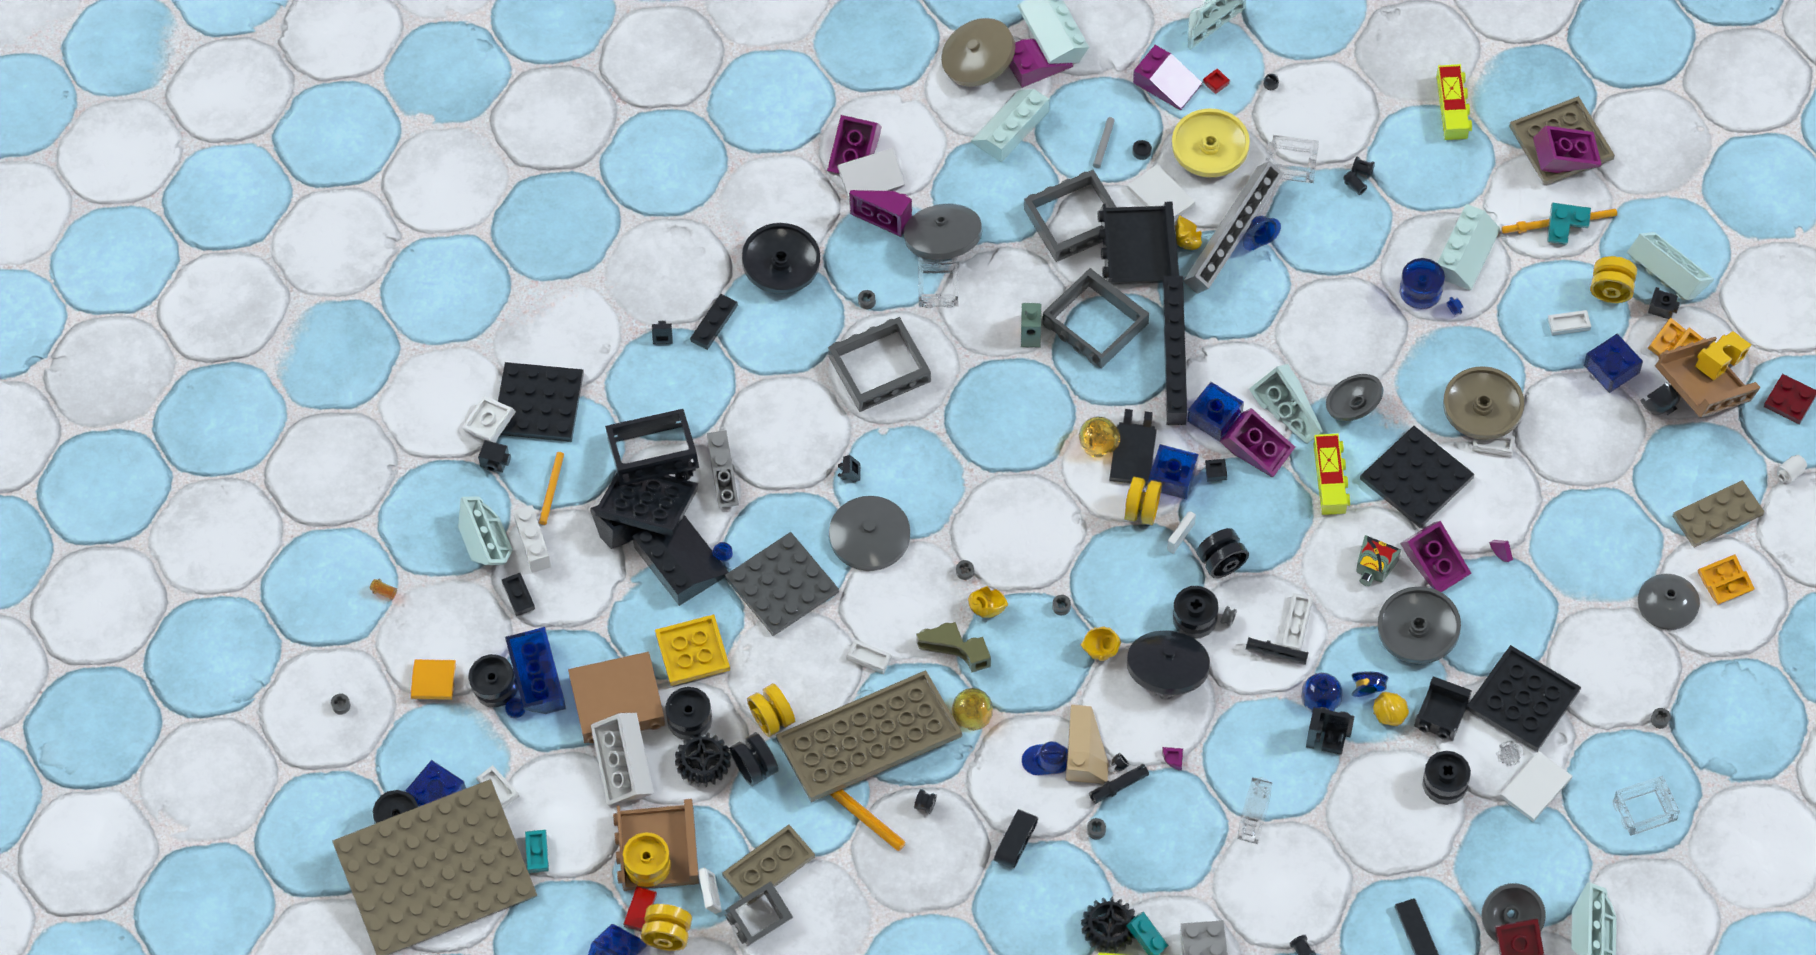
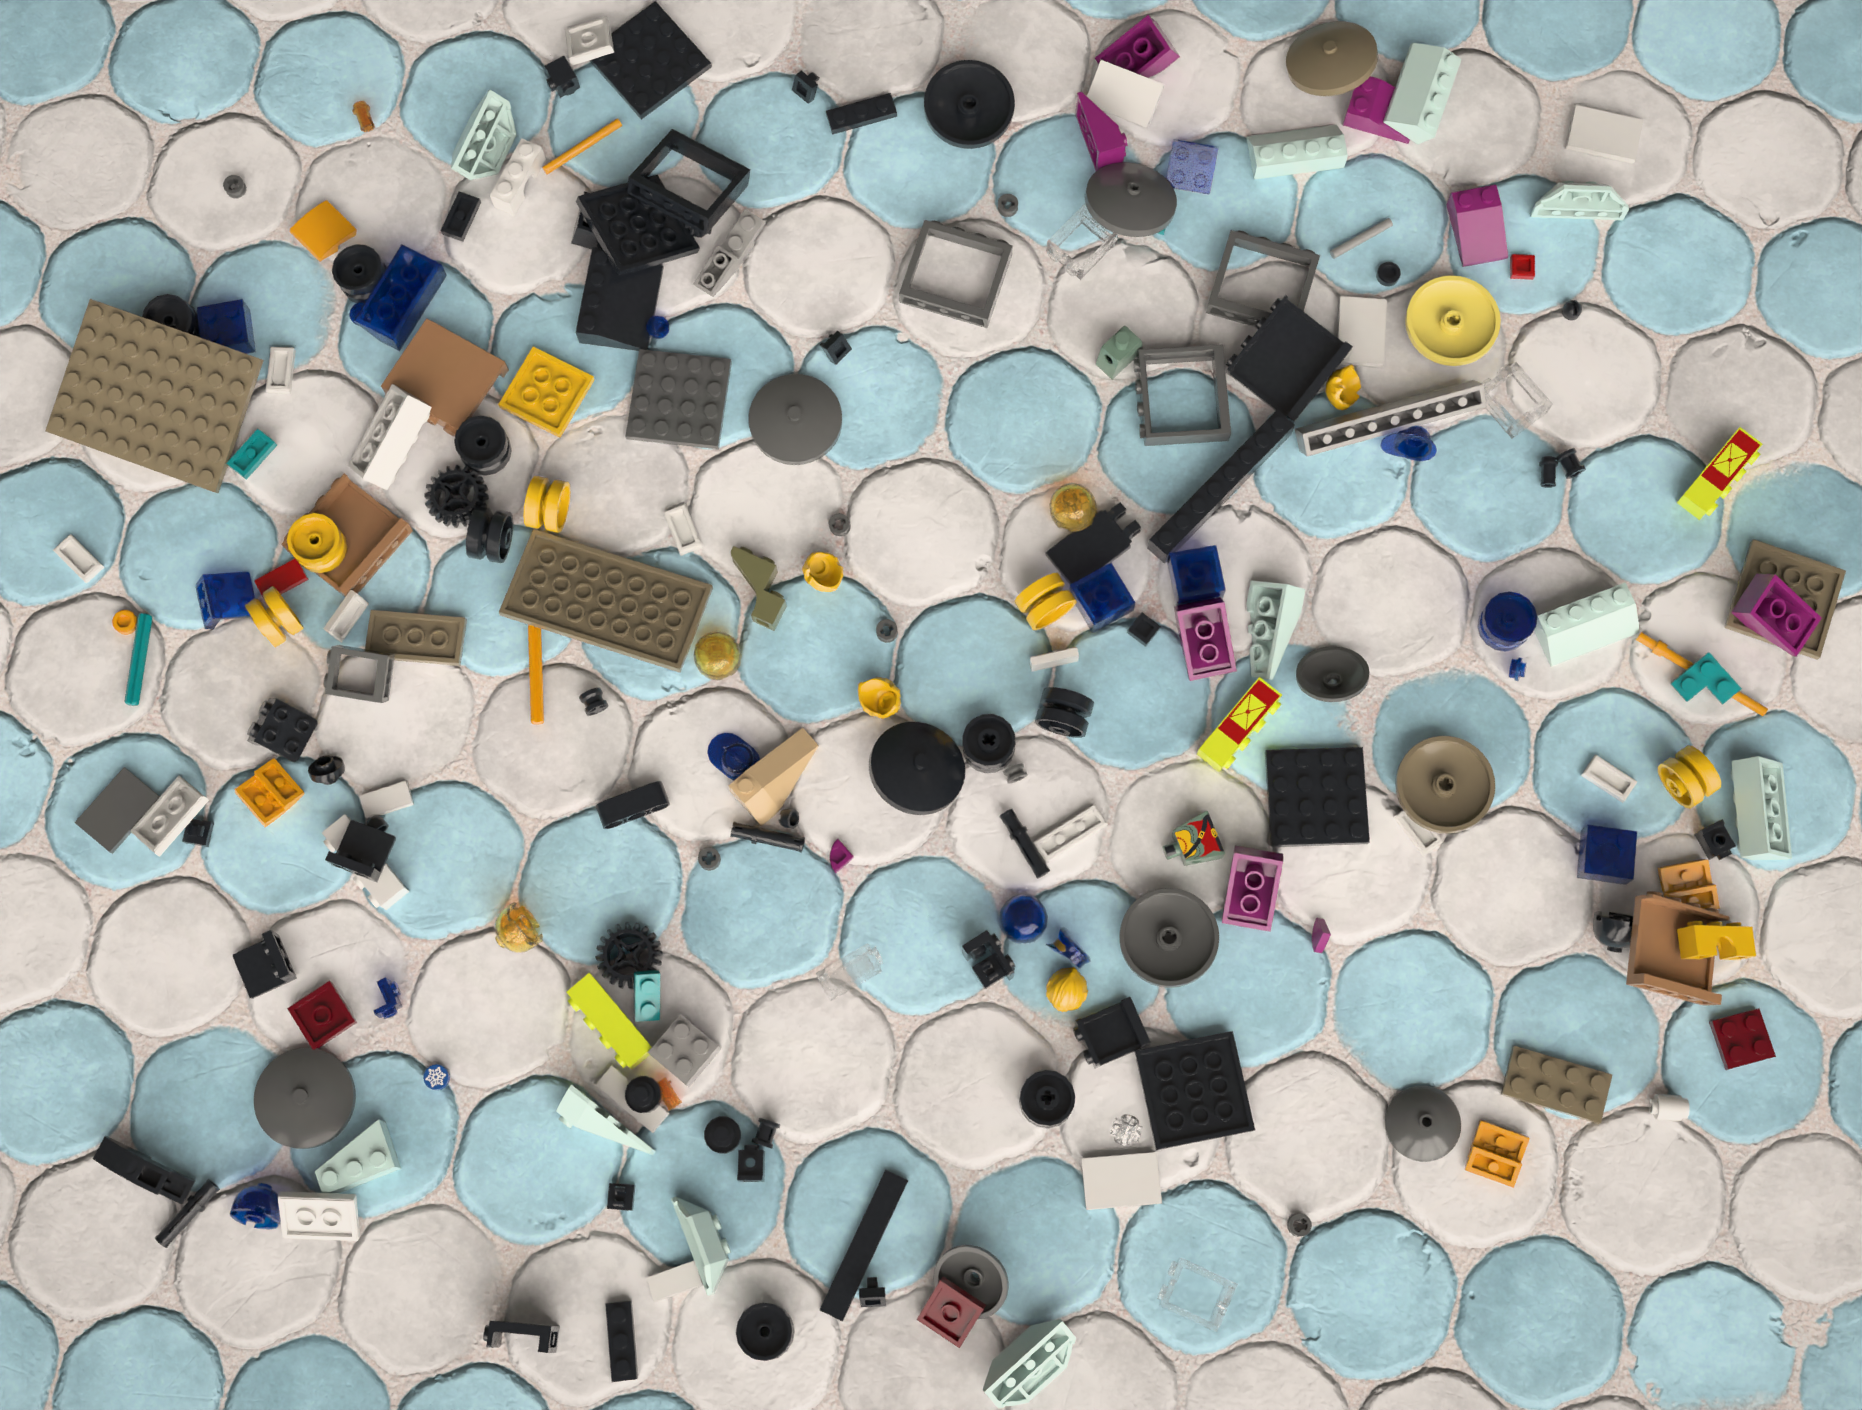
camera: 45 degrees right, 15 degrees up
none -> clear blue bracket [1166,139,1219,194]

